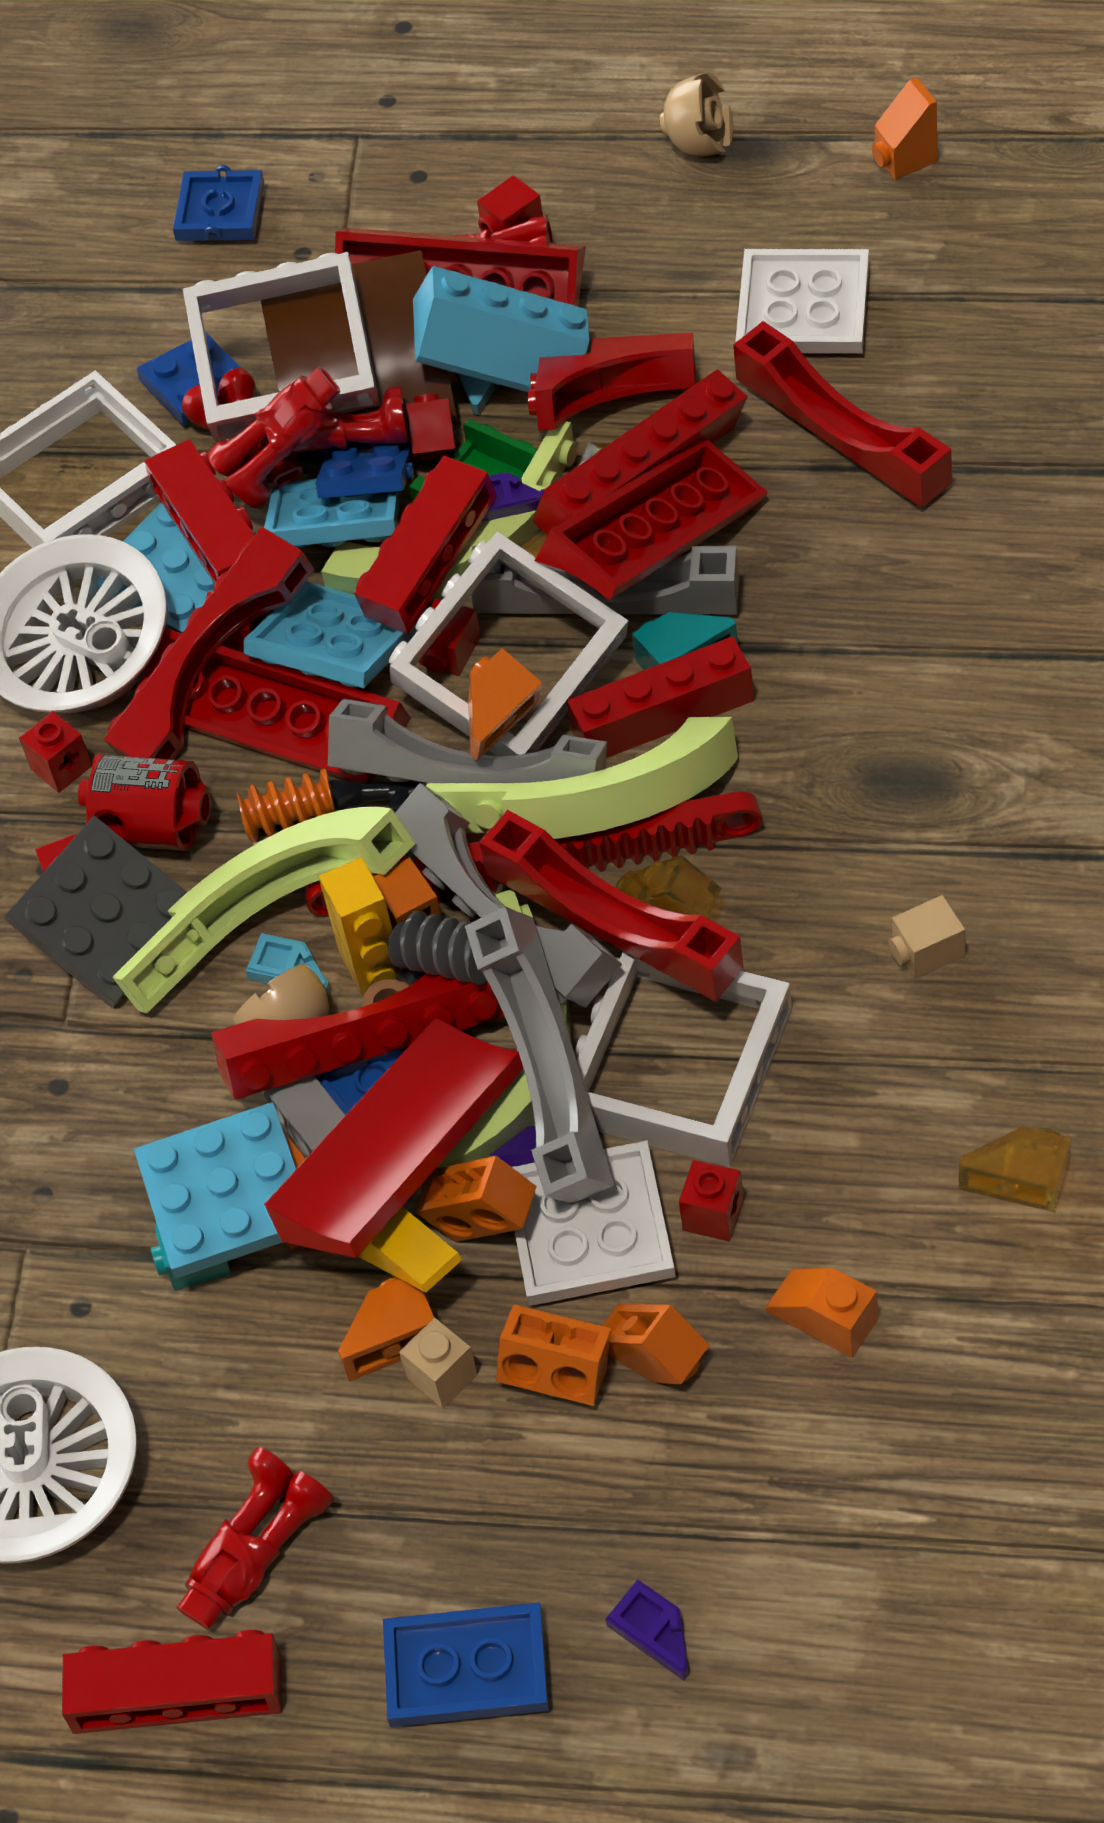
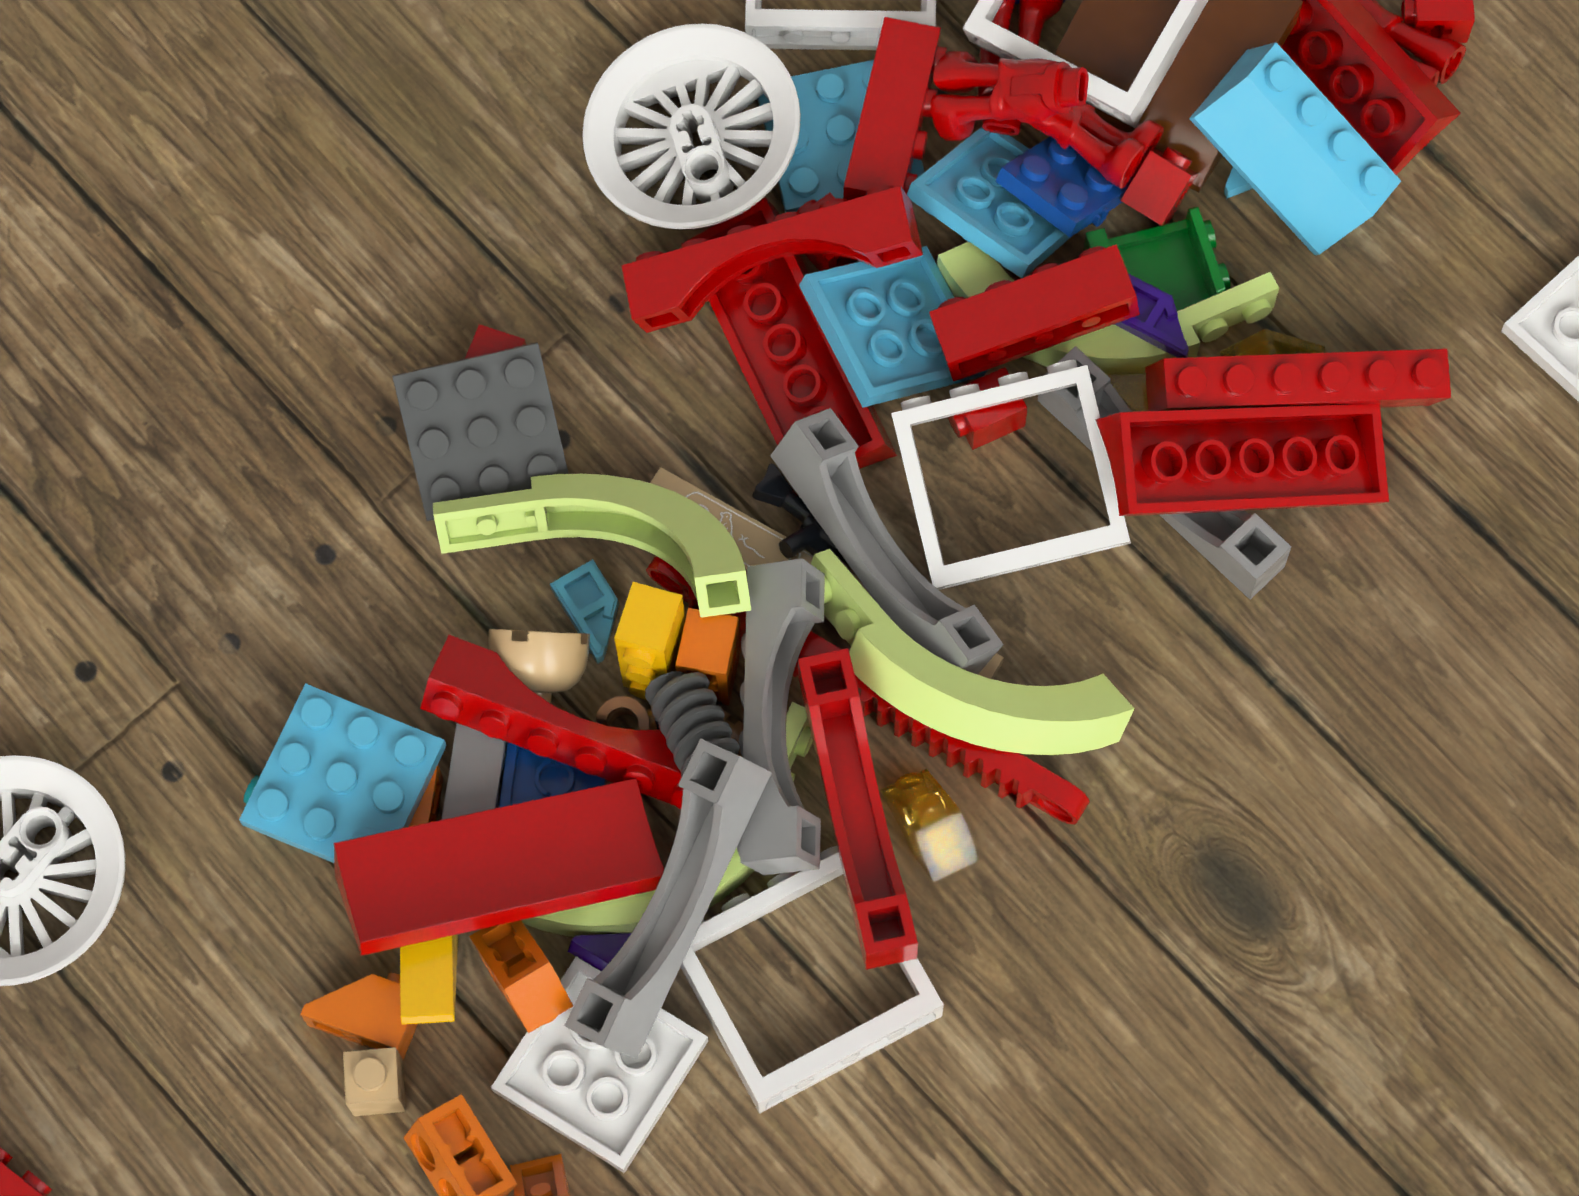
camera: 35 degrees right, 15 degrees up
red brick [19,711,92,793] -> none
red cylinder [78,754,211,851] -> none
red piece [176,1447,334,1630] -> none
orange piece [237,769,335,843] -> none
orange slope [468,648,542,761] -> none
red arch [528,332,696,430] -> none
red brick [567,636,754,758] -> none
teal slope [632,612,738,670] -> none
red brick [679,1160,744,1242] -> none
red arch [733,321,952,508] -> none
tan brick [888,895,966,979] -> none

